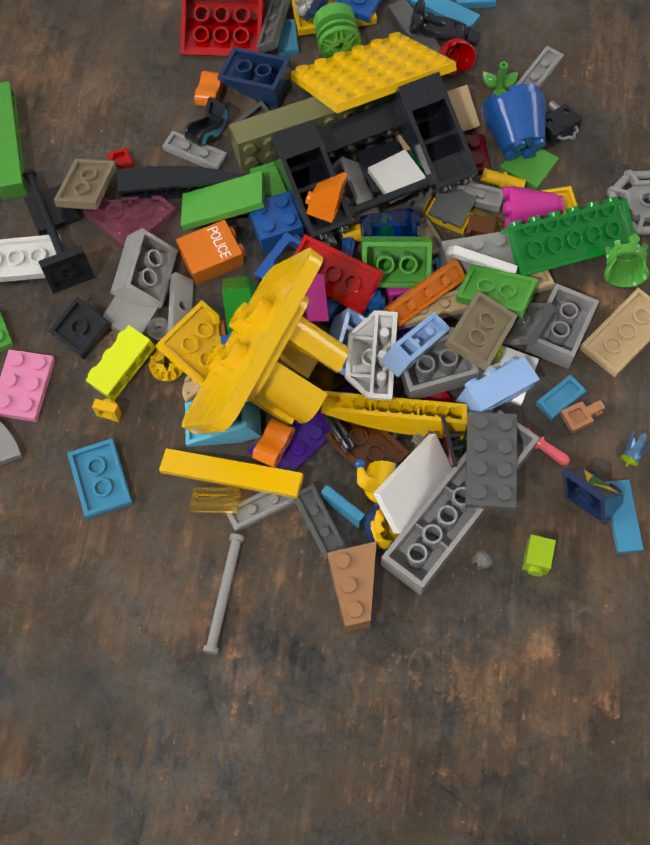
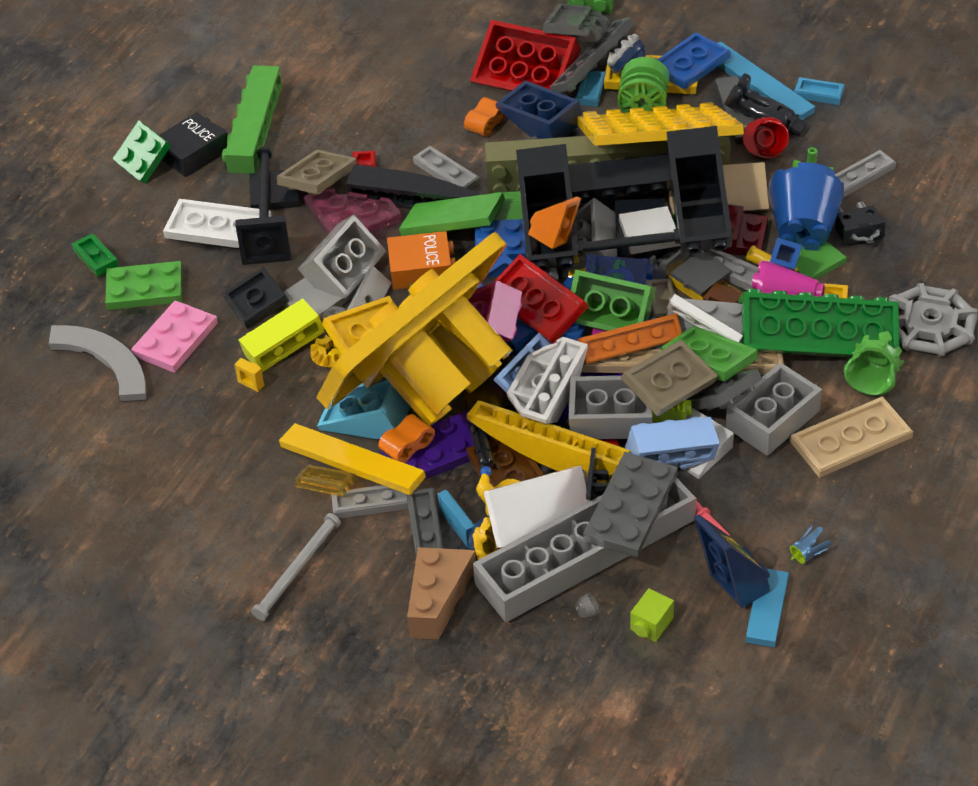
camera: 20 degrees right, 20 degrees down
dark azure tile [67,438,133,520] -> none
black animal [184,97,229,147] -> none
light blue slope [381,312,451,377] -> none
dark azure tile [535,374,587,421] -> none
nougat plate [560,400,605,434] -> none
none -> blue brick [770,237,802,271]

